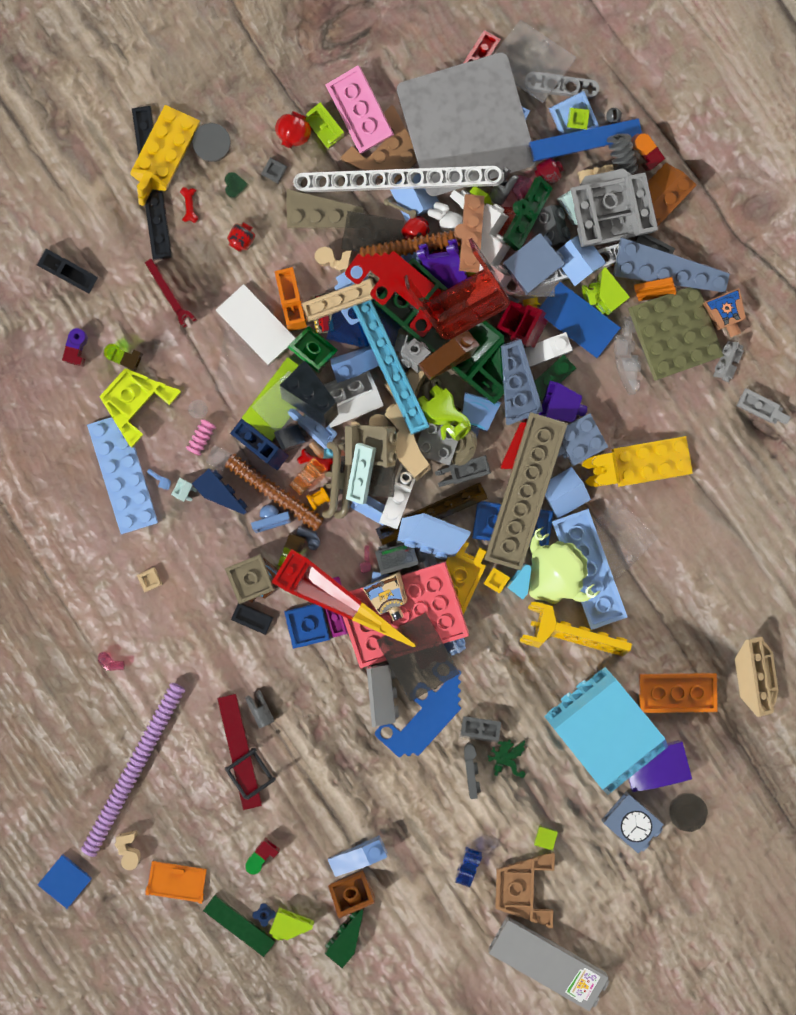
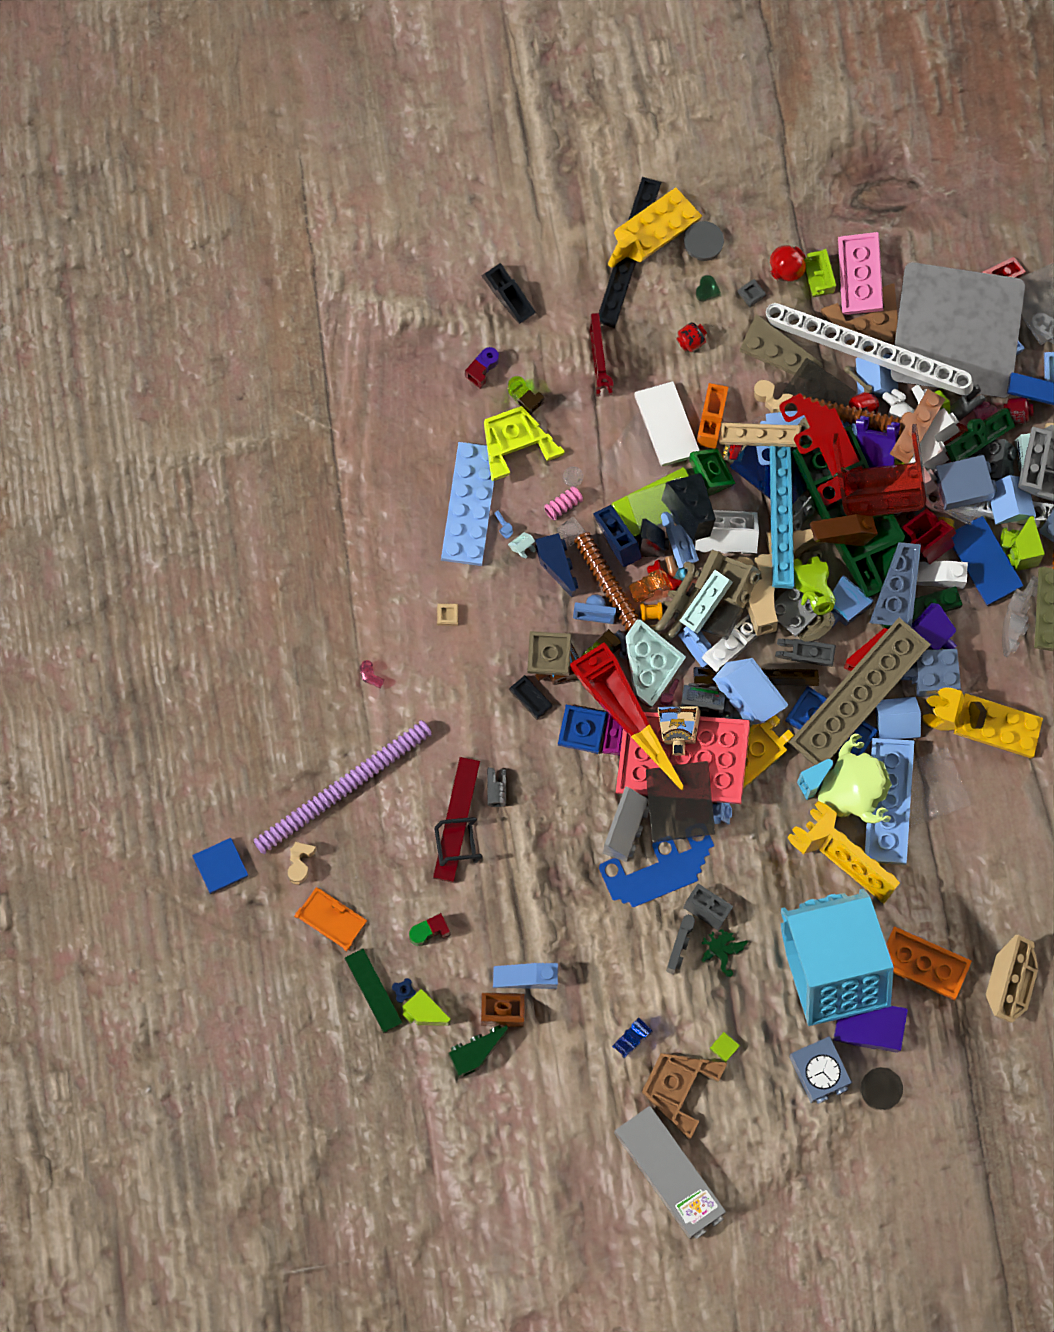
camera: 20 degrees right, 15 degrees down
red piece [180,187,199,223] -> none
medium blue slope [331,346,379,383] -> none
light grey brick [401,338,431,373] -> none
yellow plate [483,567,510,594] -> none
none -> light aqua plate [625,619,686,707]
none -> dark brown tile [969,702,987,729]

